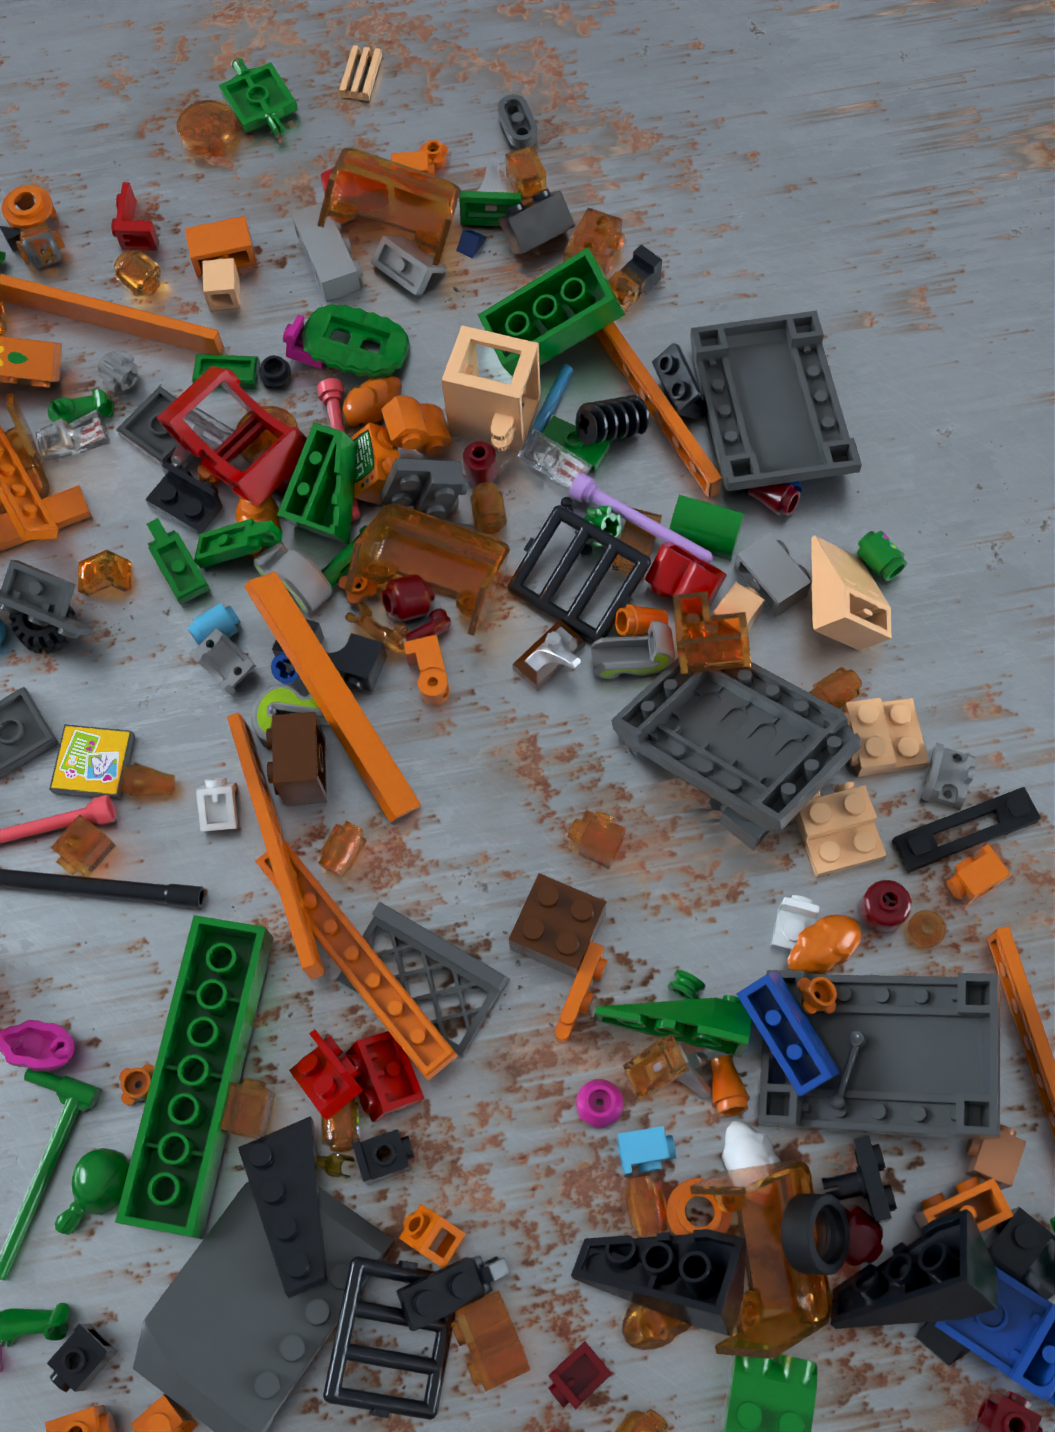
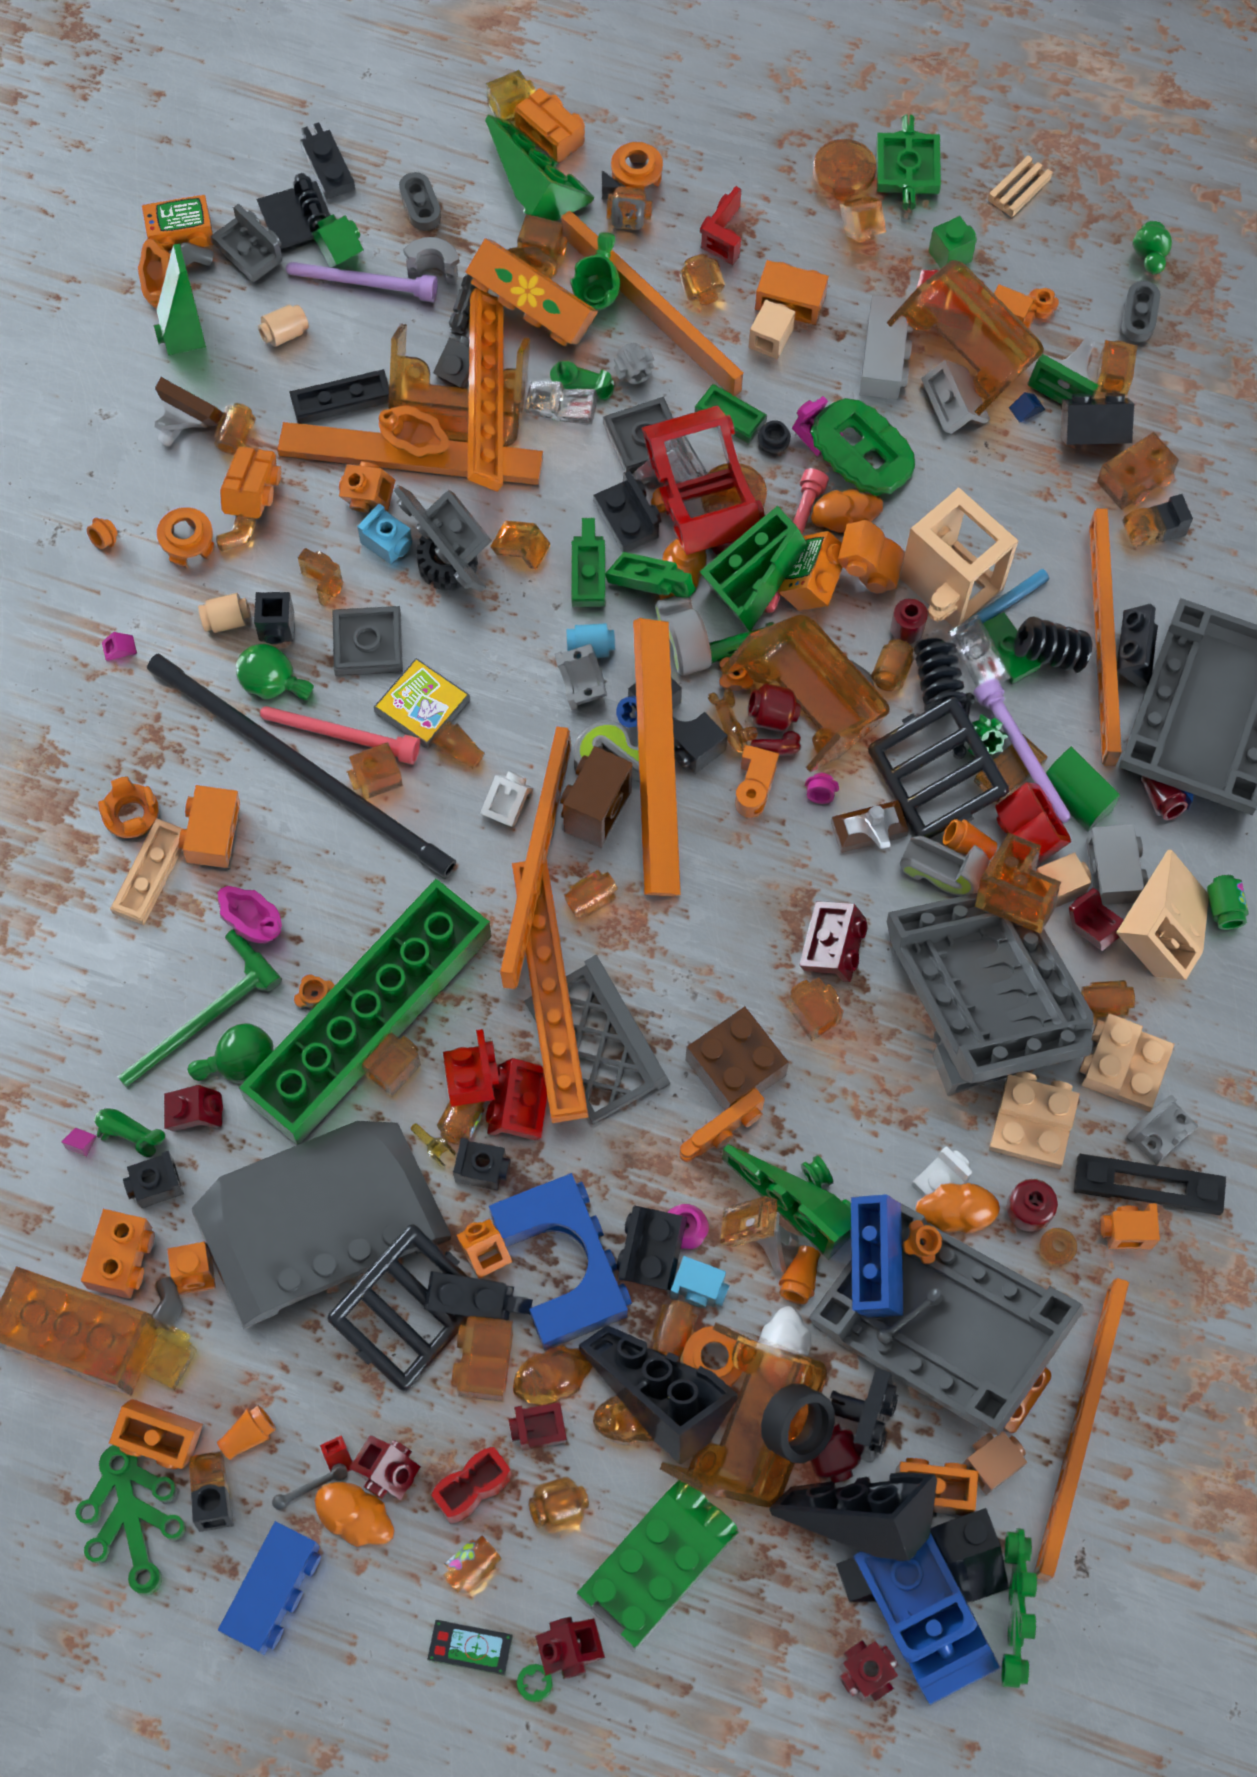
camera: 25 degrees right, 0 degrees up
black wing [238,1116,327,1298] -> none
dark grey plate [380,458,468,521] -> none
green brick [478,247,626,377] -> none
none -> dark red bracket [164,1085,223,1132]
none -> blue arch [489,1173,632,1351]
none -> clear orange arm [513,1345,593,1405]
none -> green hair [570,232,620,310]
none -> black bracket [617,1205,687,1291]
none -> bracket [799,901,868,982]
none -> dark pink plate [805,773,839,804]
none -> clear orange brick [839,196,886,242]
none -> black piece [914,638,967,711]
none -> green brick [928,216,977,274]
none -> dark red bracket [1068,888,1124,951]
none -> green animal [1132,221,1172,275]

